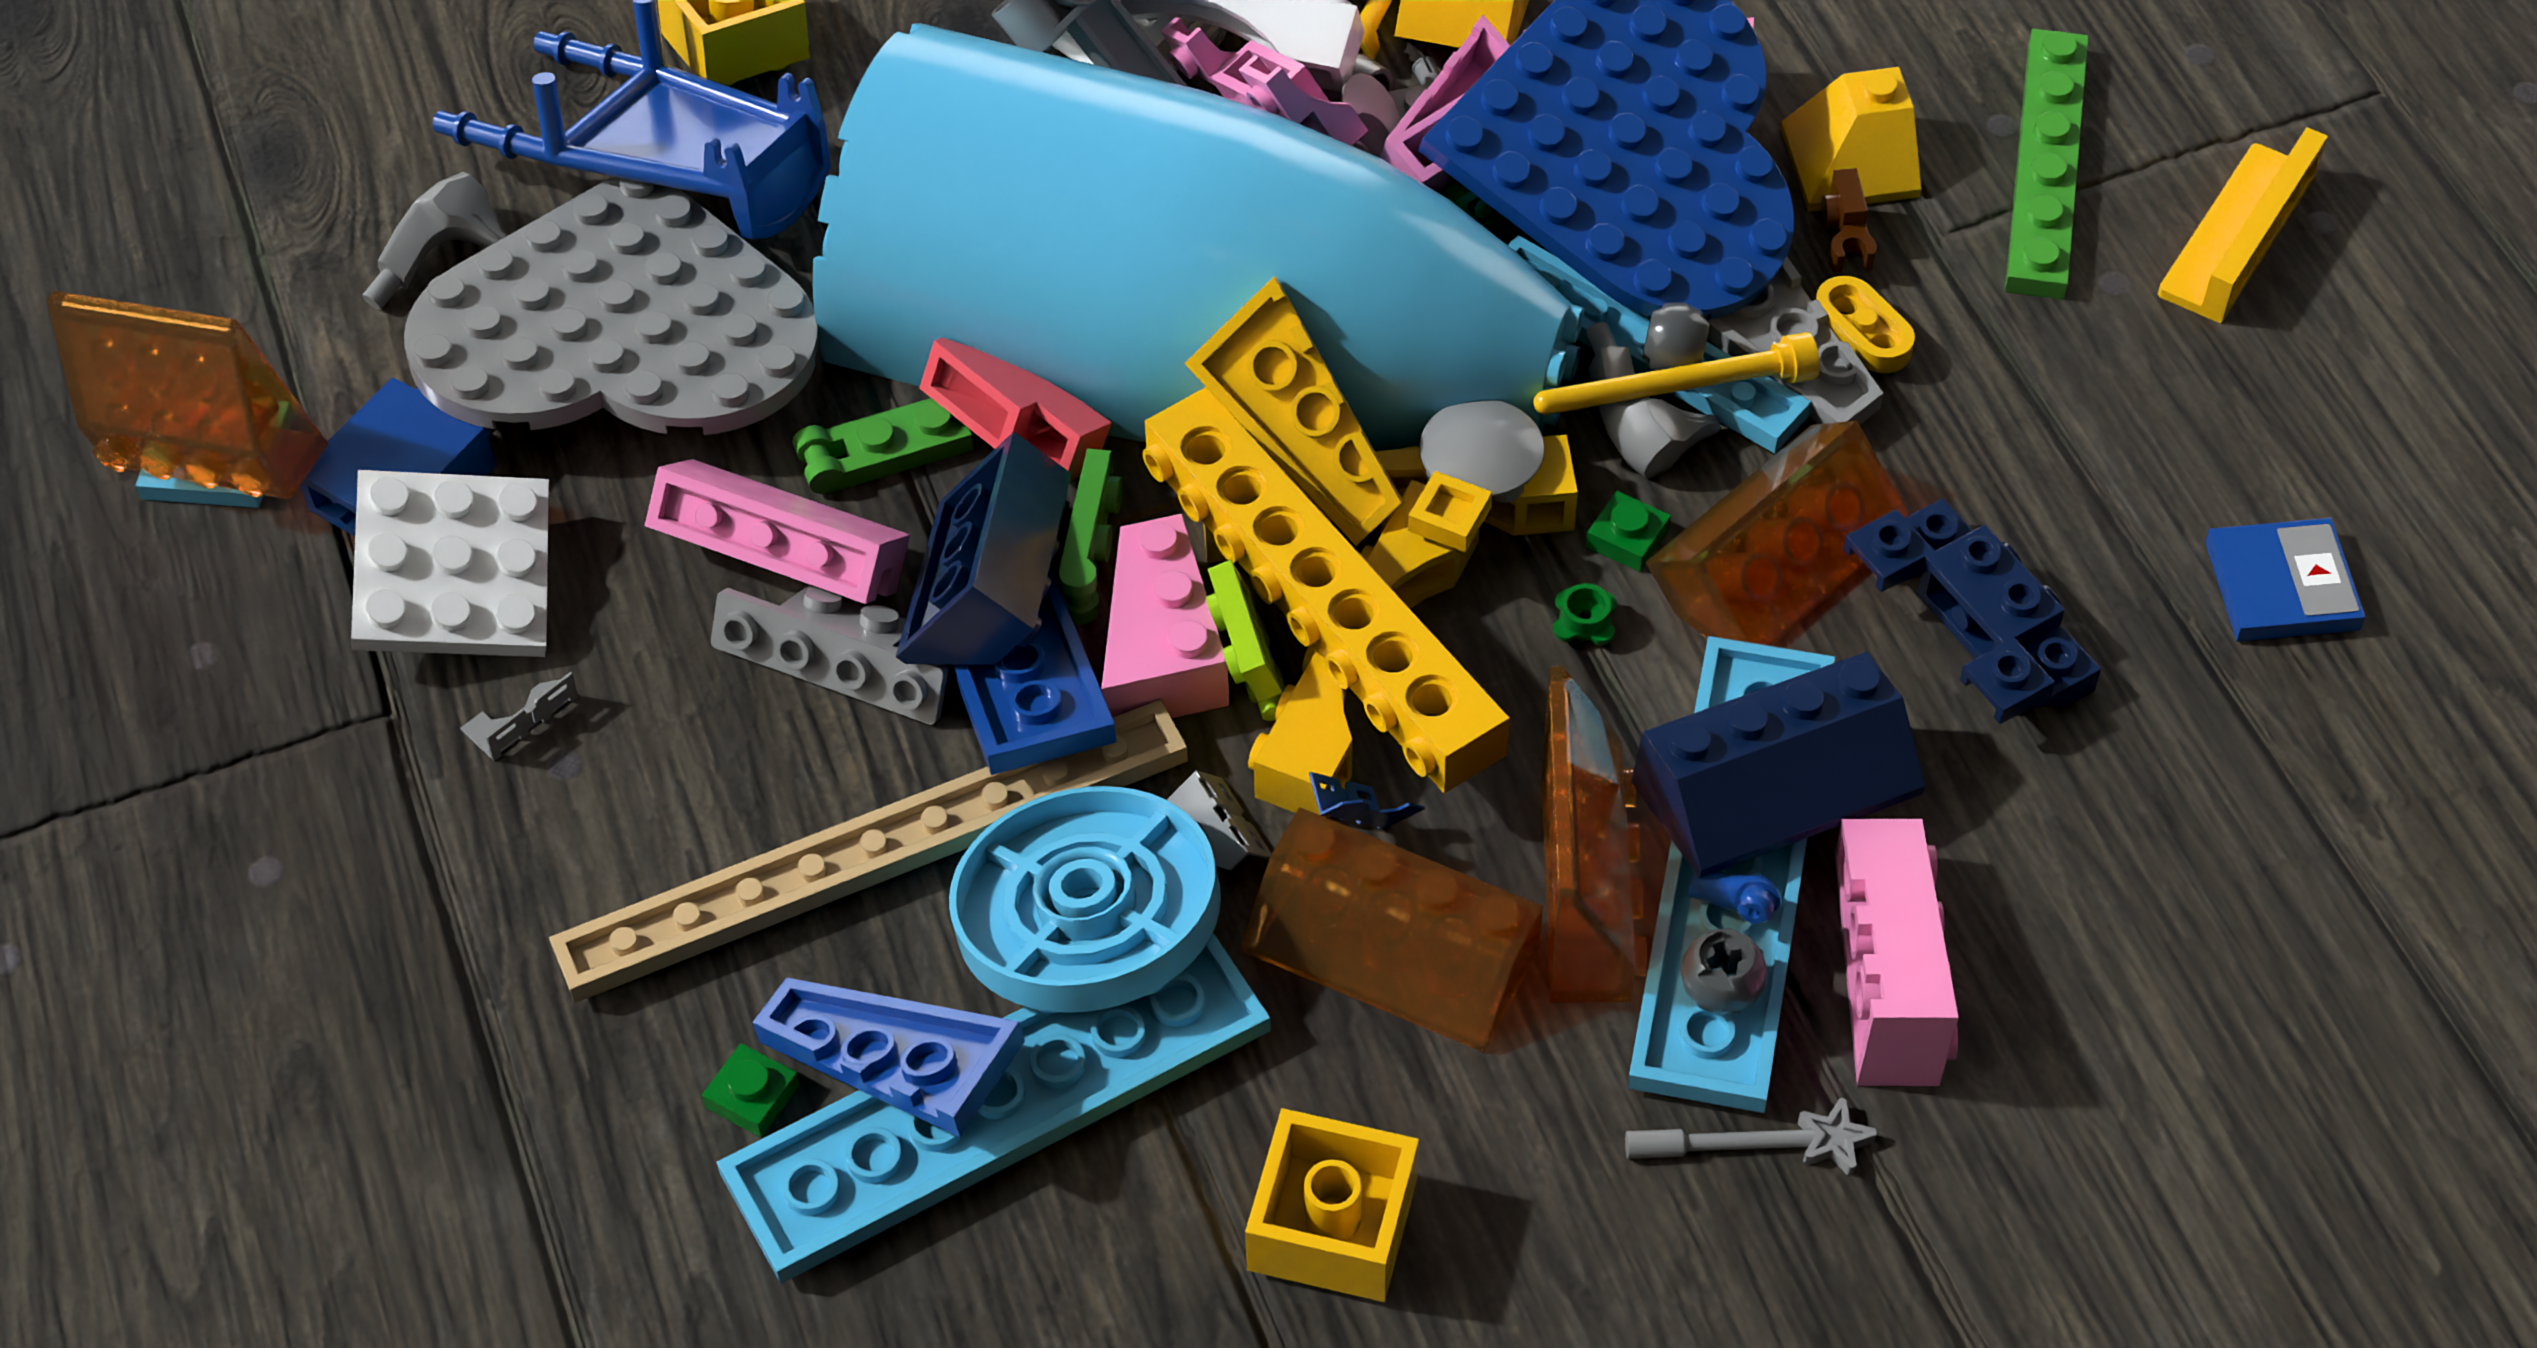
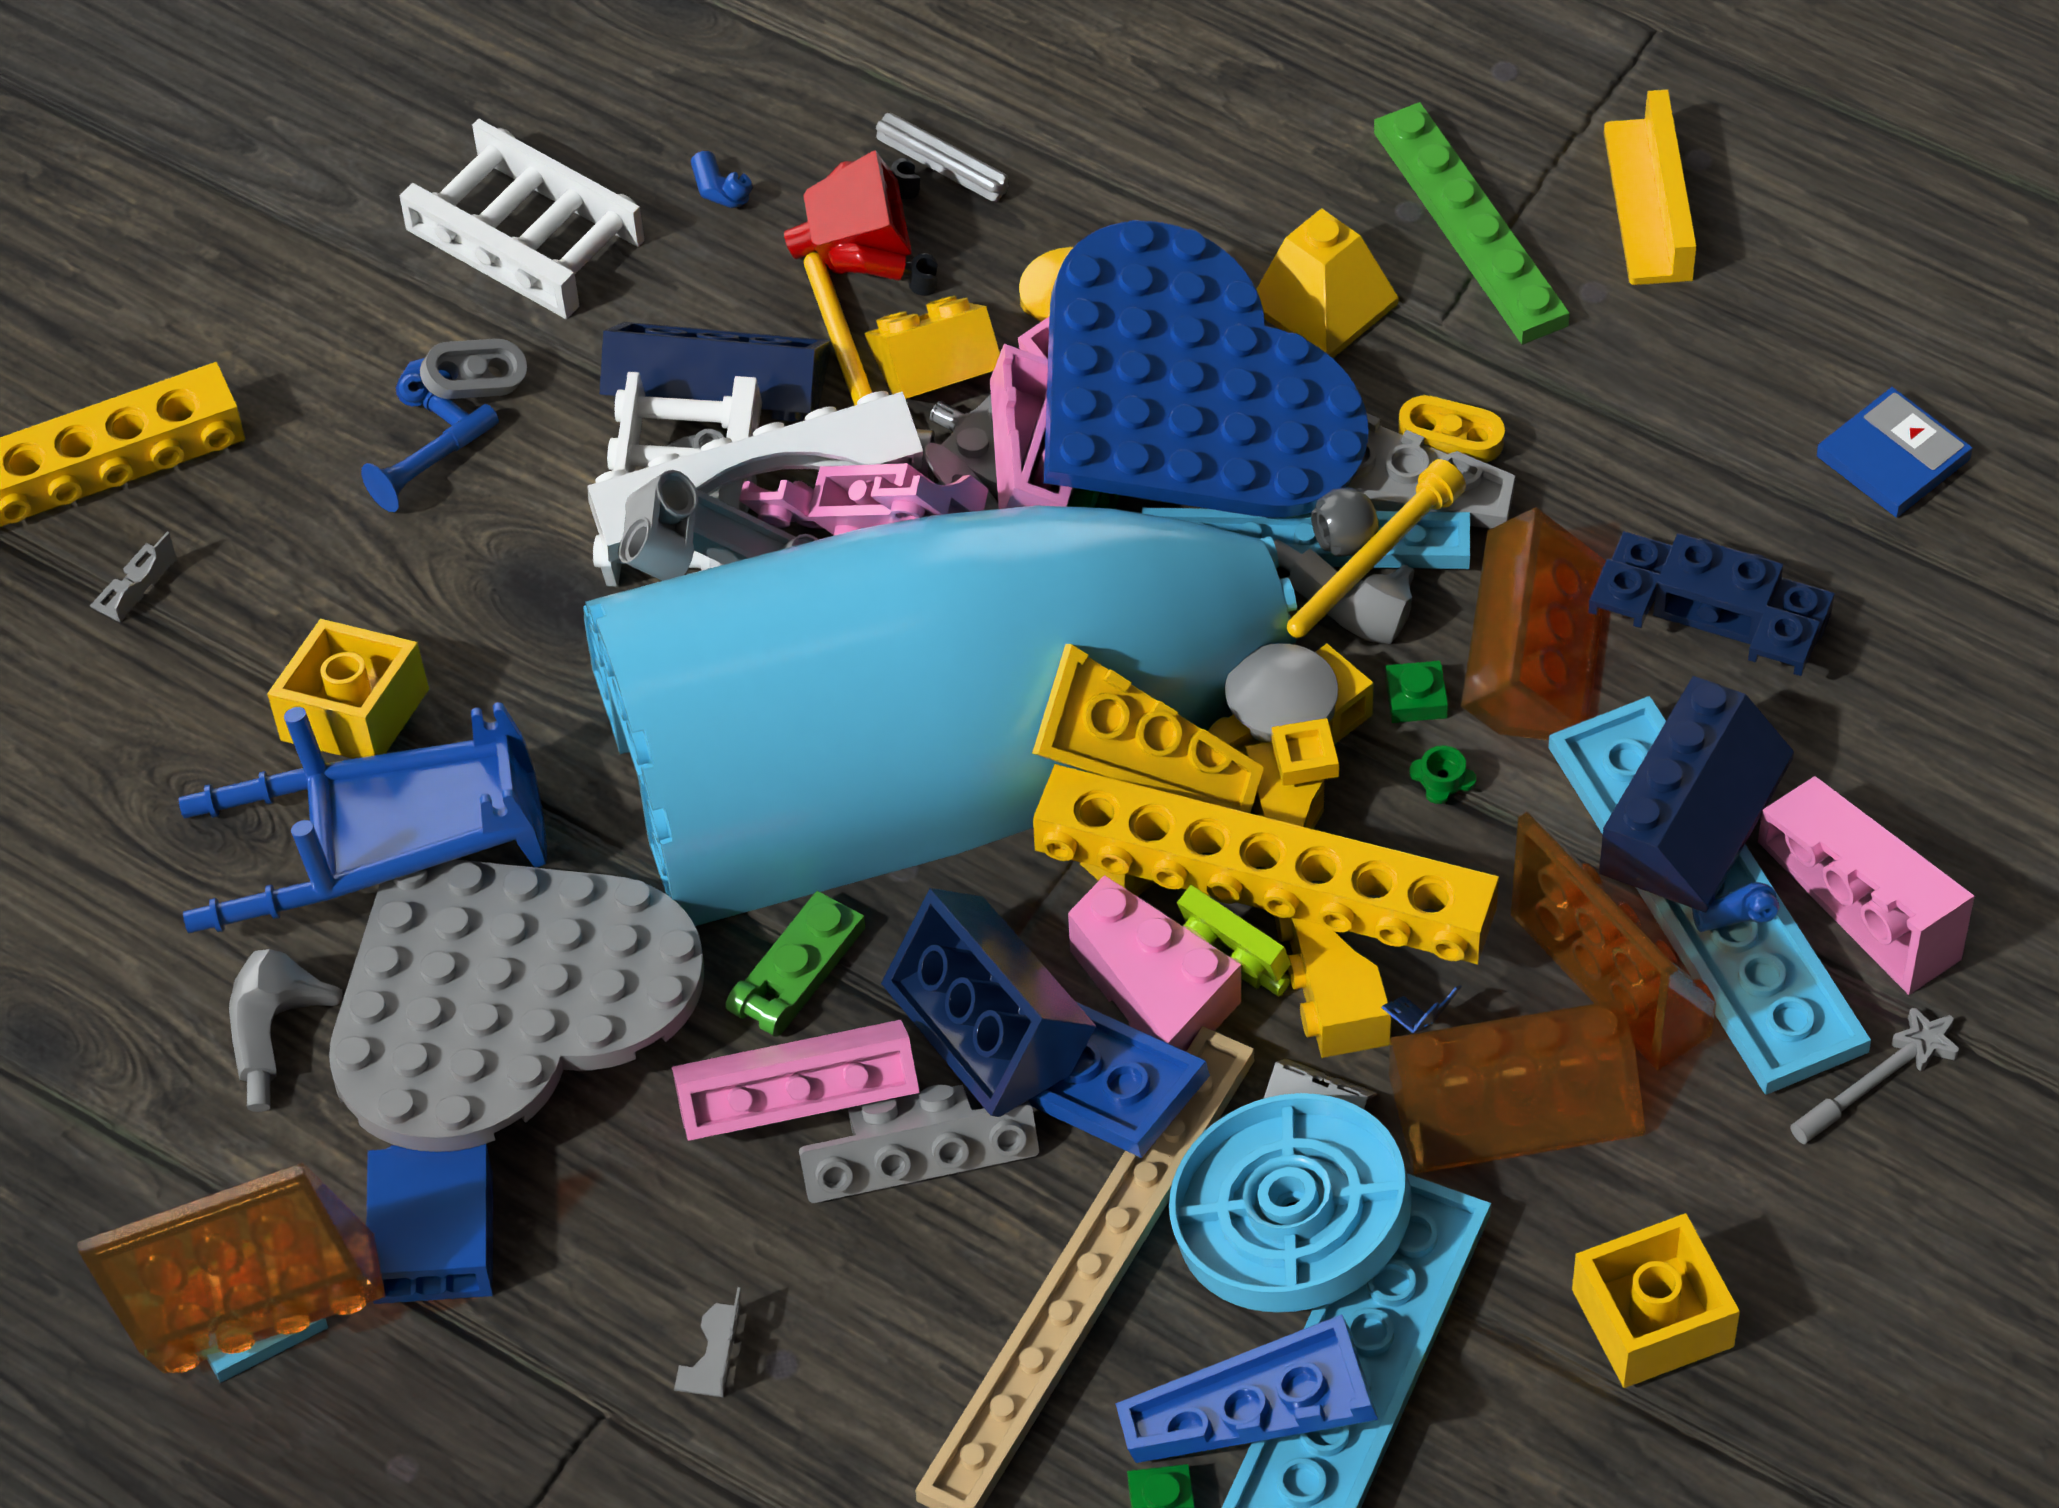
camera: 35 degrees left, 0 degrees up
white plate [351,470,549,657] -> none
coral slope [919,337,1112,481] -> none
bright green plate [1059,448,1123,624] -> none
dark grey piece [1680,928,1768,1015] -> none
reddish brown plate [1821,168,1876,272] -> none

